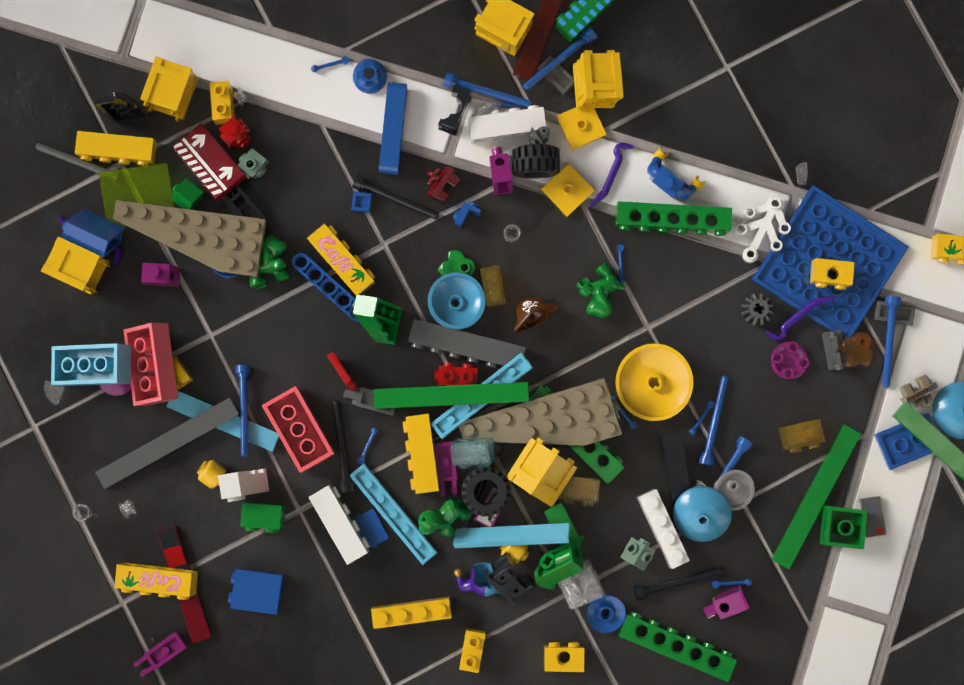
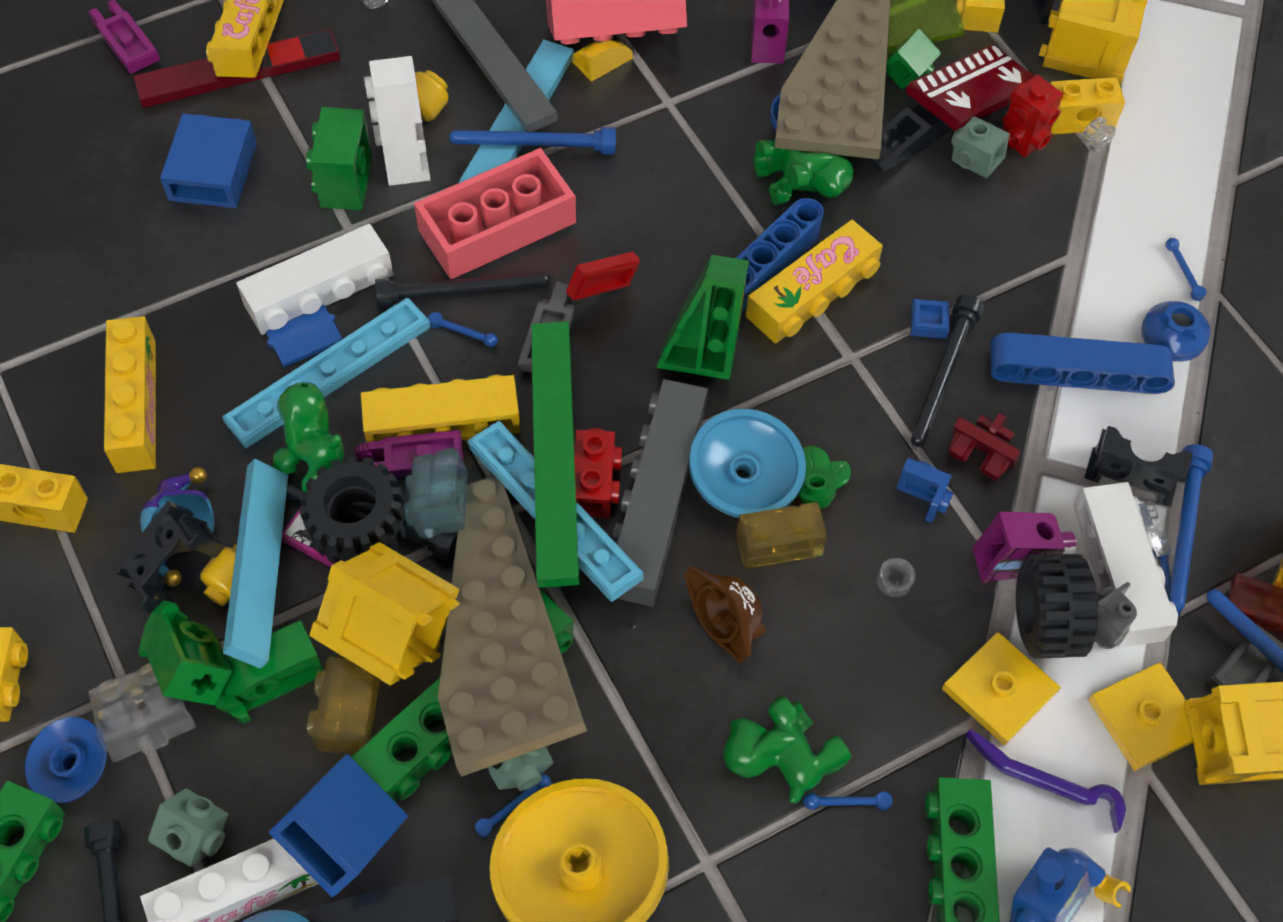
camera: 90 degrees right, 25 degrees down
none -> blue brick [268,754,408,898]

